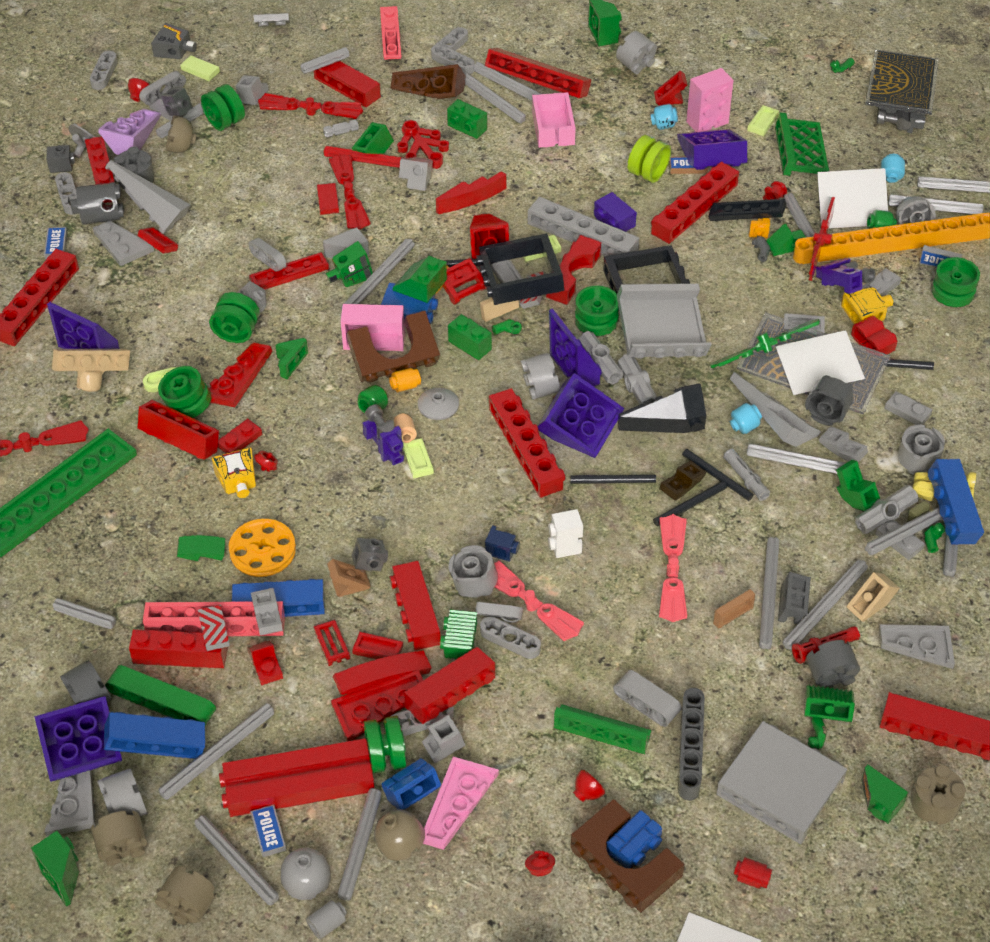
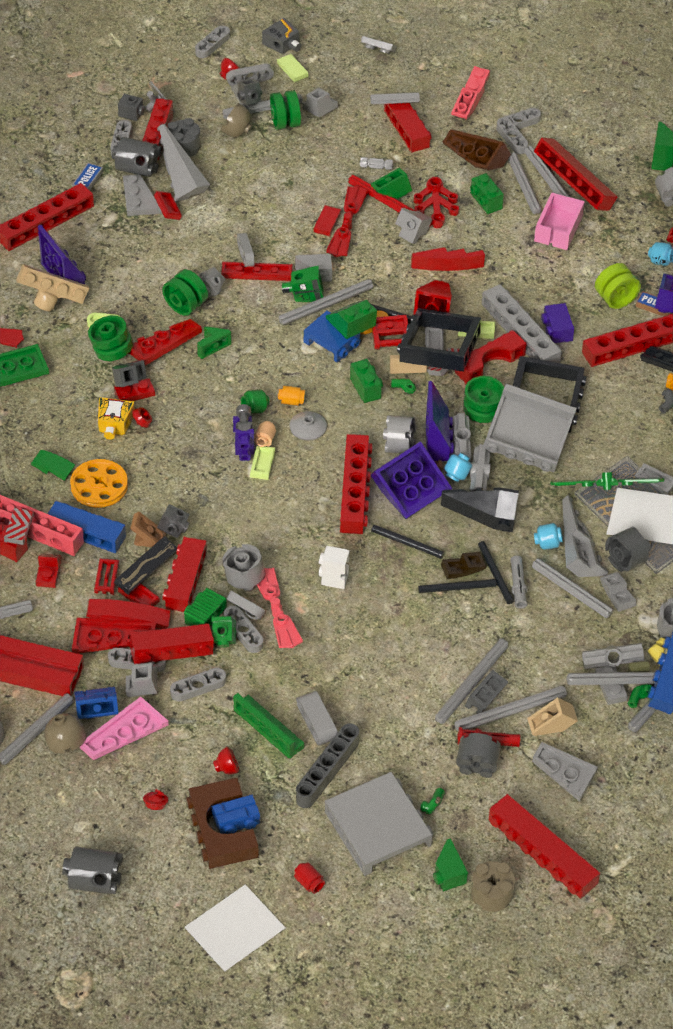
camera: 25 degrees right, 0 degrees up
lavender wedge [99,109,161,155] -> none
red brick [137,400,219,460] -> none
light grey slope [251,588,283,636] -> none
red piece [258,93,363,119] -> none
bright pink piece [341,304,405,351] -> none
reddish brown arch [346,311,440,383] -> none
green wheel [364,715,406,774] -> none
dark blue brick [485,525,520,562] -> none
coral piece [659,514,687,622] -> none
medium nougat tile [713,589,755,629] -> none
green brick [804,685,855,722] -> none
green brick [836,459,880,511] -> none
none -> dark grey brick [112,360,147,387]
none -> black tile [114,536,177,595]
none -> light grey beam [170,668,226,702]
none -> green brick [212,616,236,648]
none -> medium azure head [444,452,472,482]

